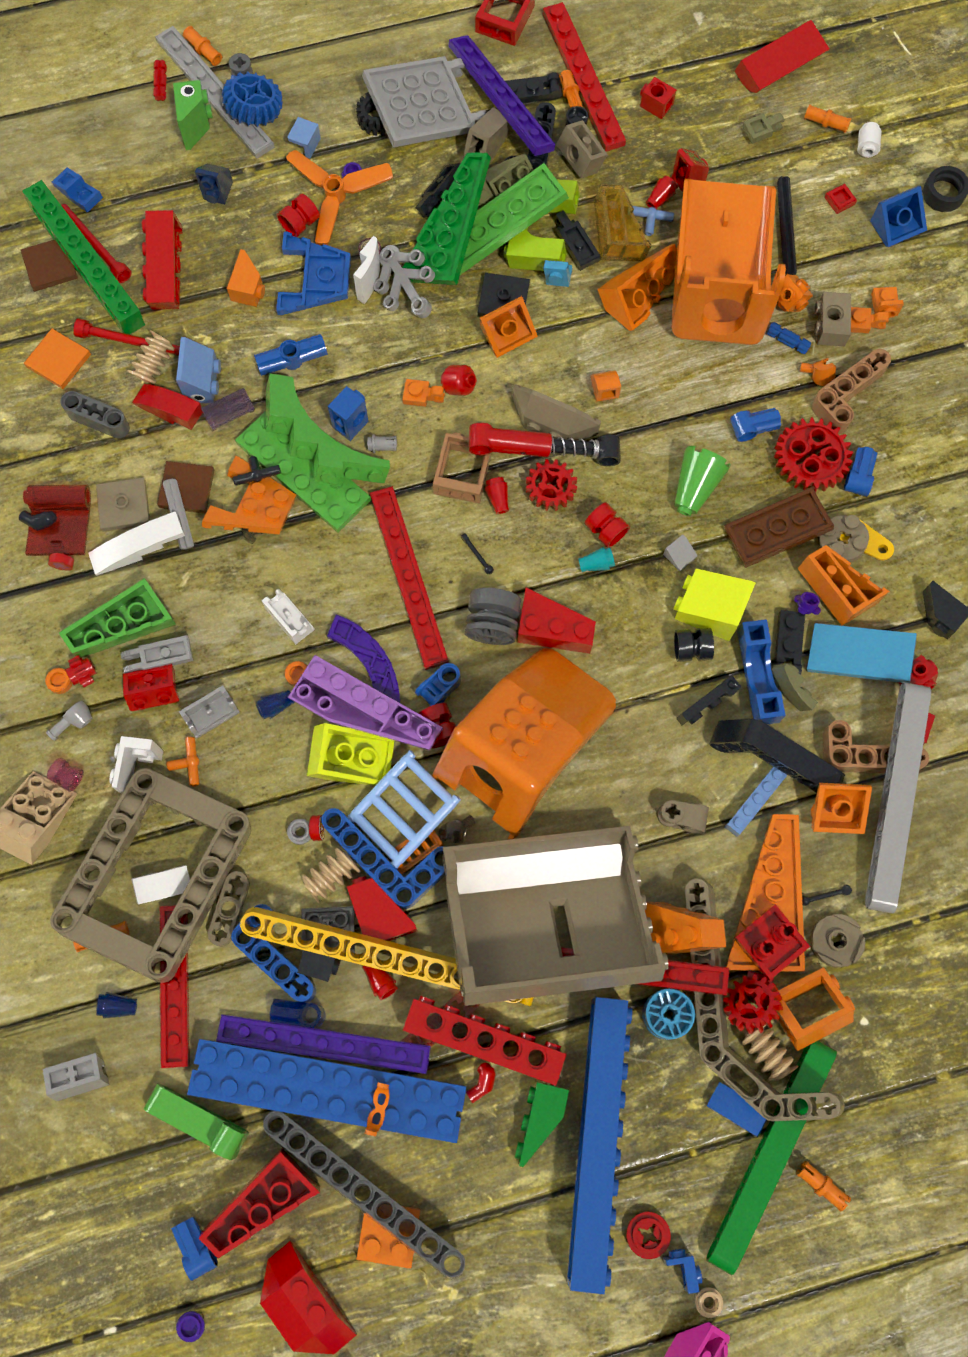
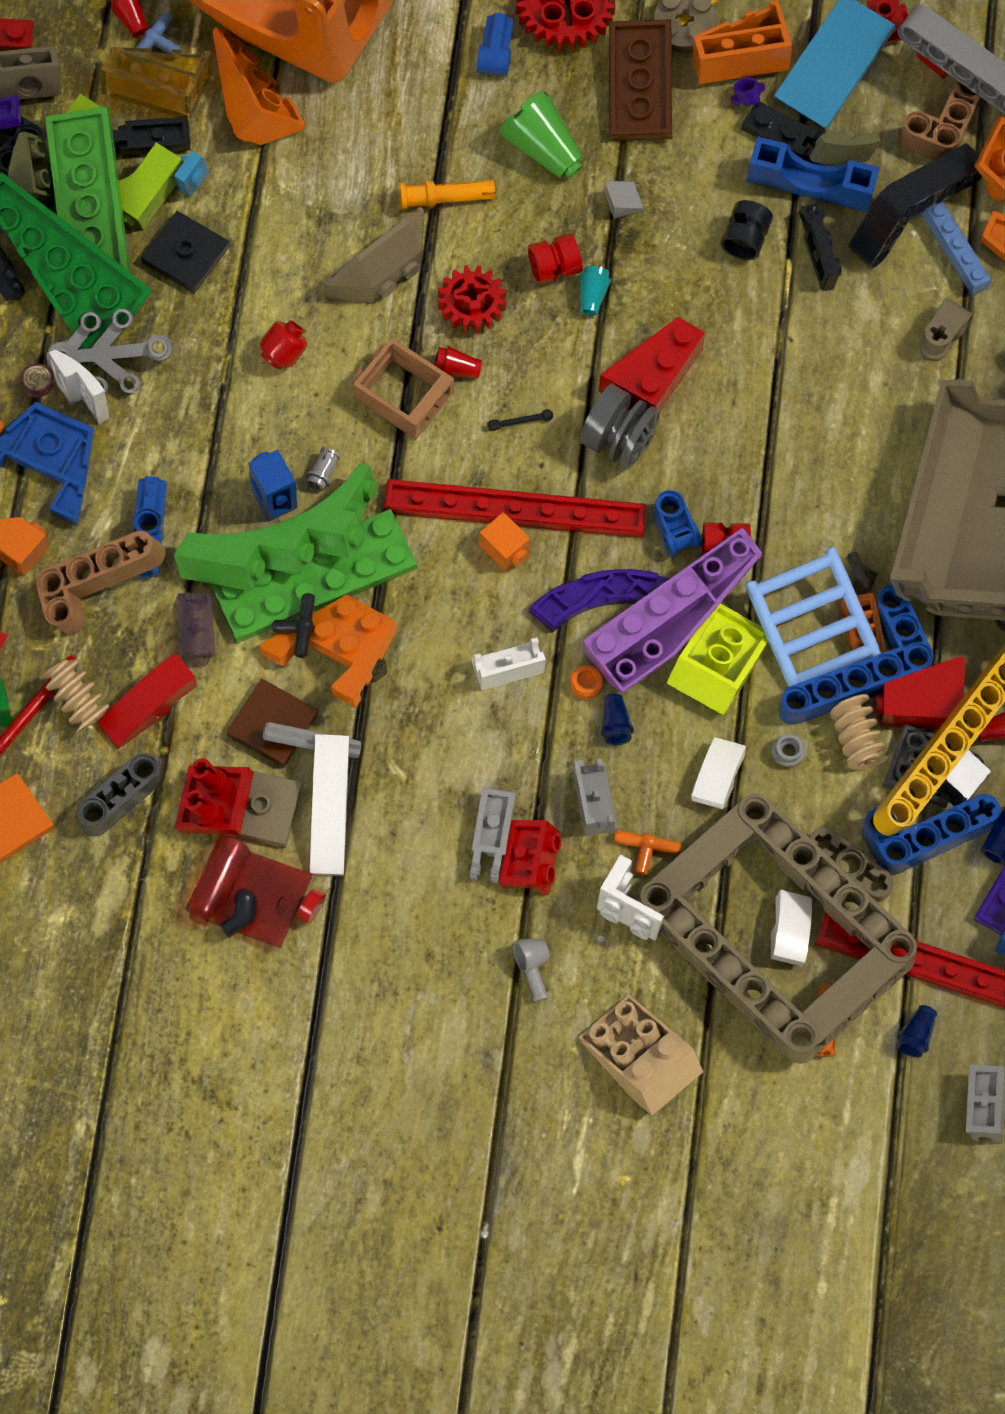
camera: 70 degrees left, 5 degrees down
orange tile [45,668,73,694] -> none
clear pink wheel [47,757,84,792] -> none
bright green wedge [59,578,176,658] -> none
red gear [65,655,97,687] -> none
medium blue slope [176,337,221,404] -> none
red tile [309,815,325,841] -> none
orange plate [402,379,445,407] -> none
orange piece [432,648,616,840] -> none
piece [469,423,621,466] -> none
orange slope [480,296,538,358] -> none
orange brick [591,370,621,402] -> none
neon yellow slope [673,569,756,641] -> none
none -> medium nougat beam [36,531,166,635]
none -> red plate [174,758,254,835]
none -> light orange pin [398,179,495,211]
none -> orange brick [479,512,530,572]
none -> white slope [691,737,746,809]

